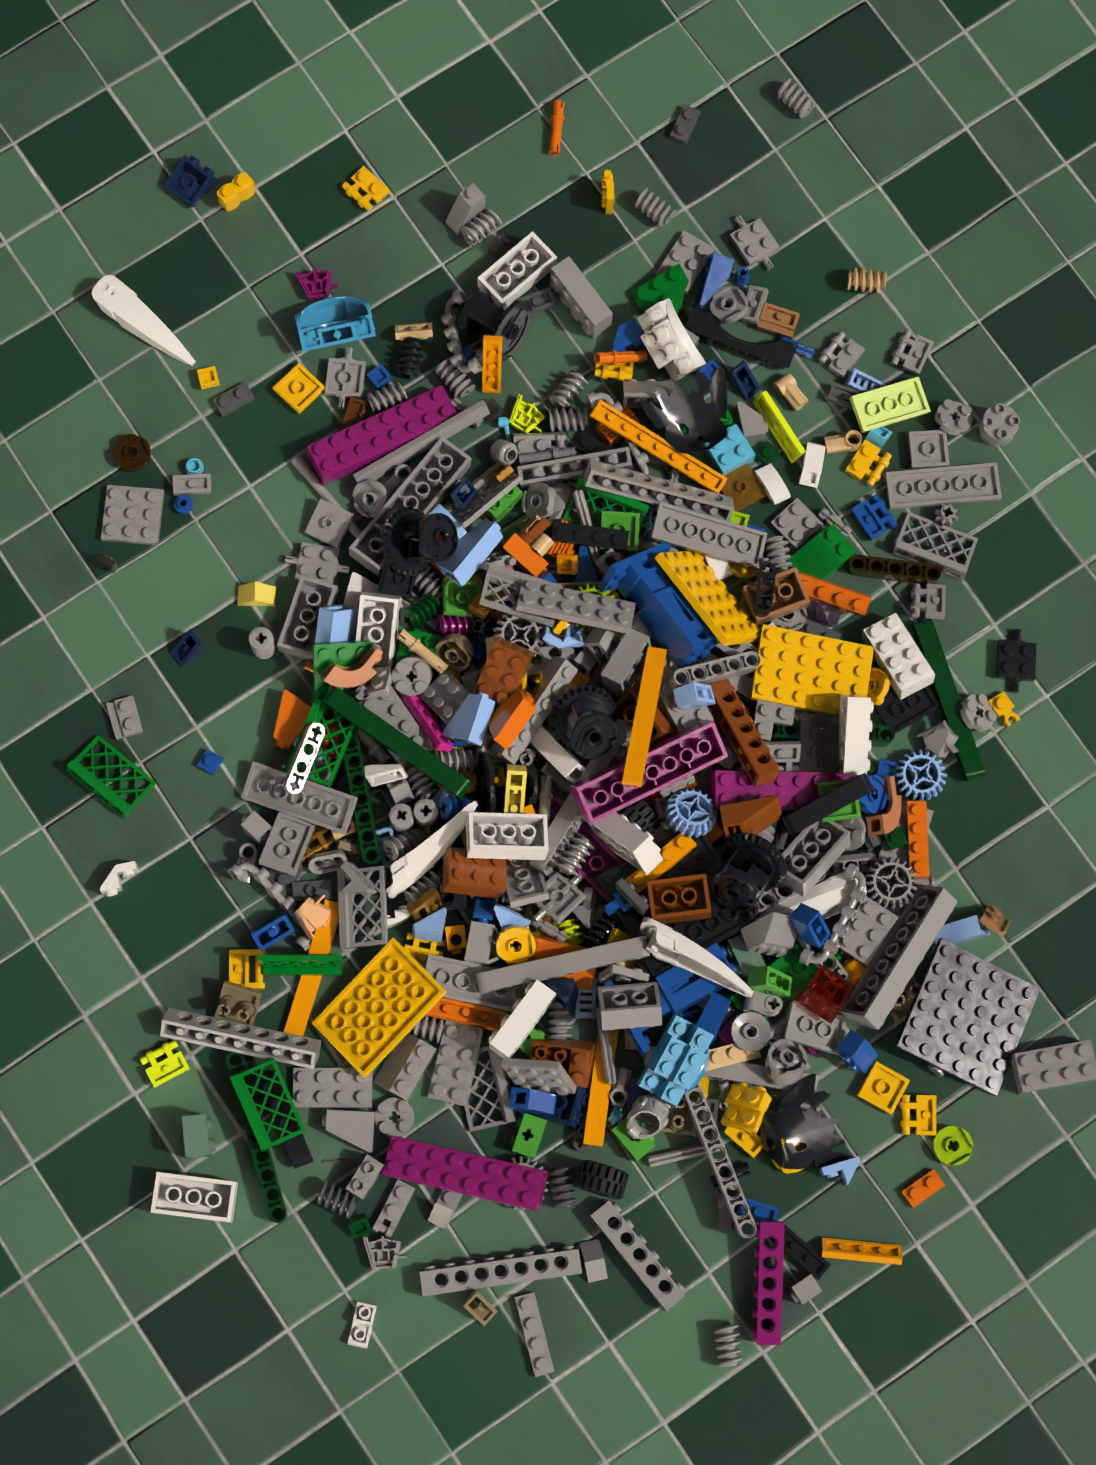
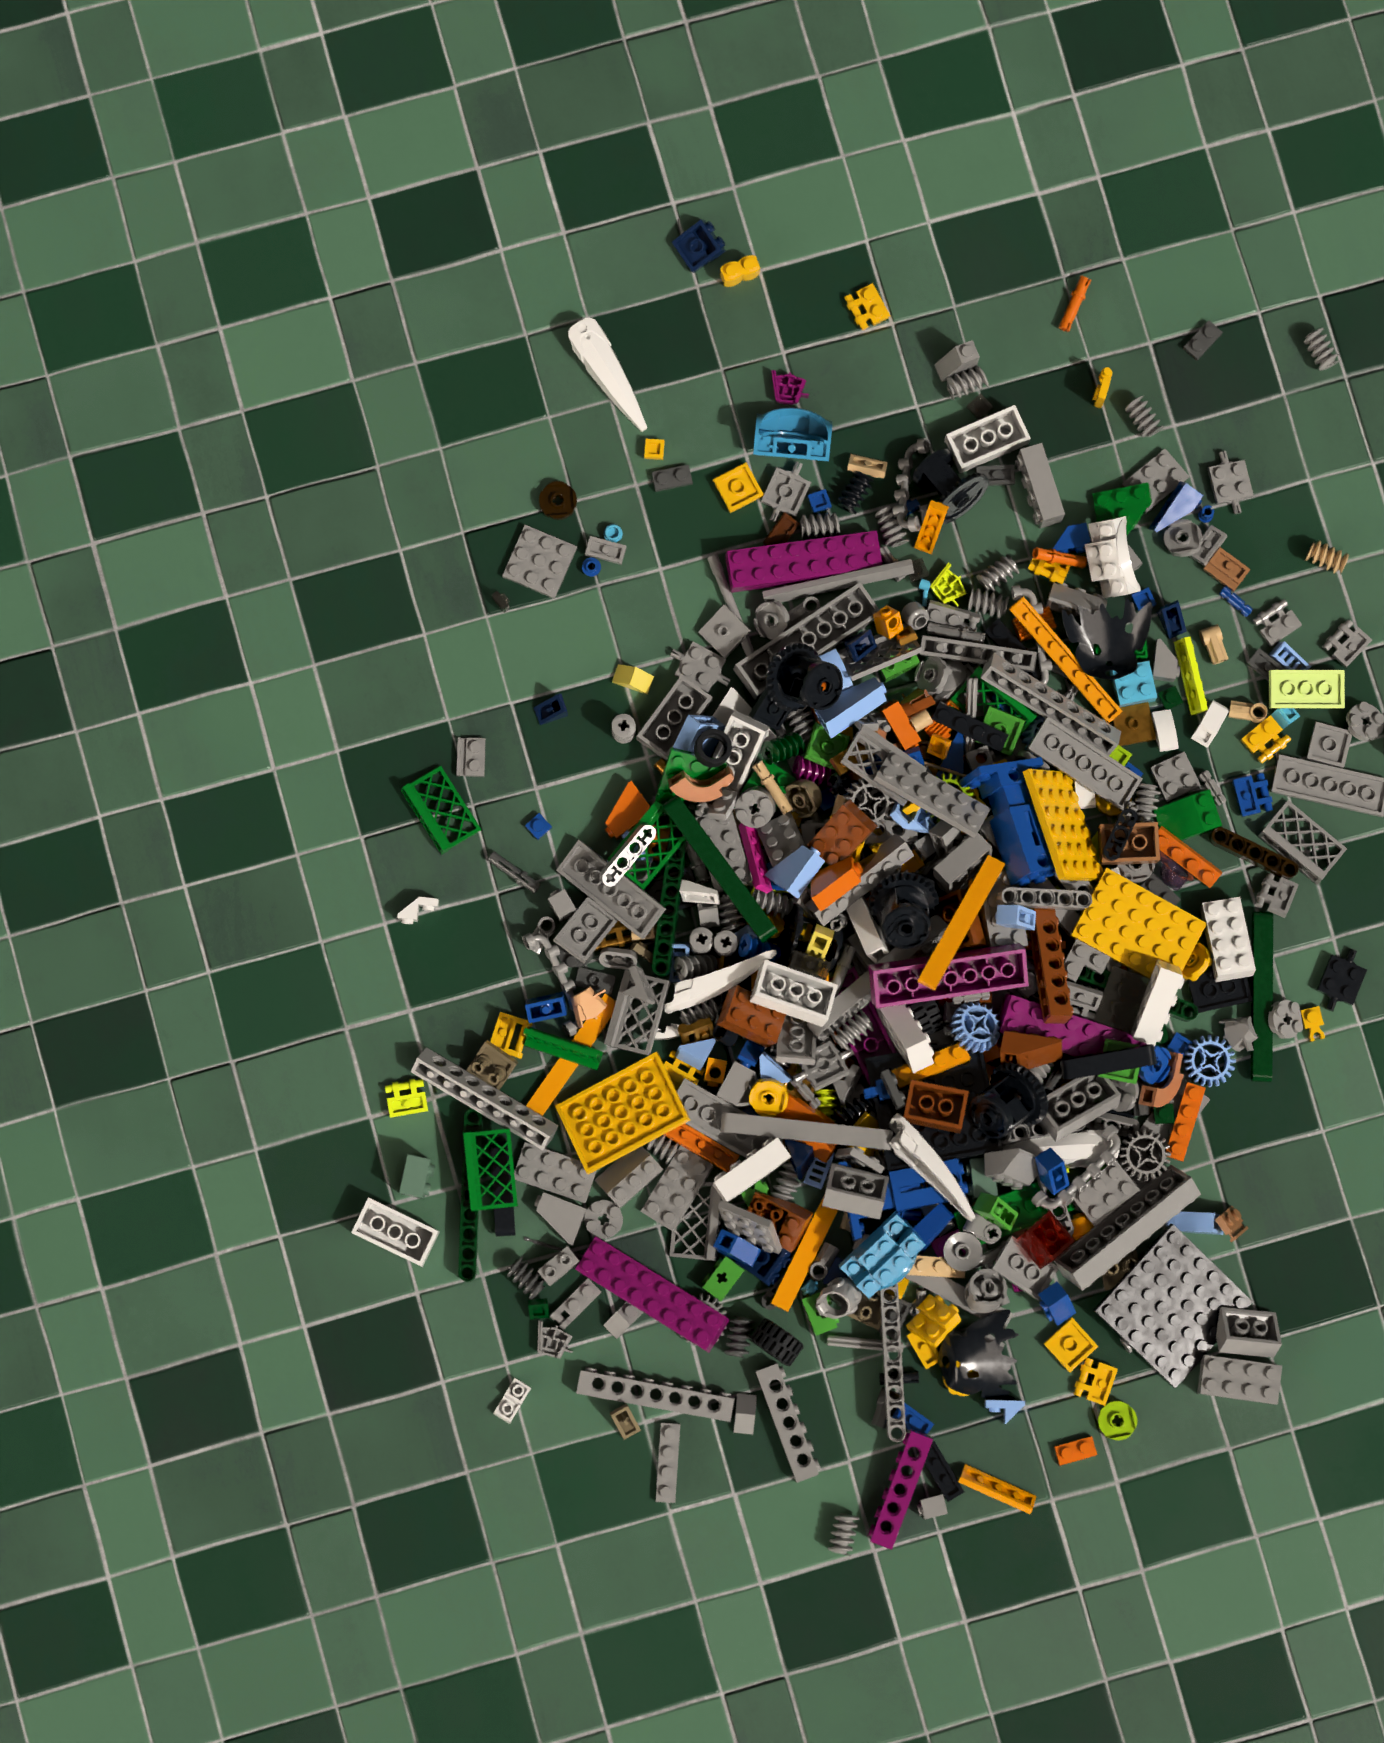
camera: 20 degrees right, 5 degrees up
light grey axle [595,1007,617,1085] -> none
black arch [685,306,798,370] -> none
light grey pin [913,875,937,888] -> none
light grey gear [935,503,958,527] -> none
none -> dark grey pin [487,851,541,894]
none -> black tyre [694,729,732,768]
none -> clear smoke brick [787,949,831,981]
none -> light orange brick [873,605,904,639]
none -> light grey slope [1216,1307,1282,1358]

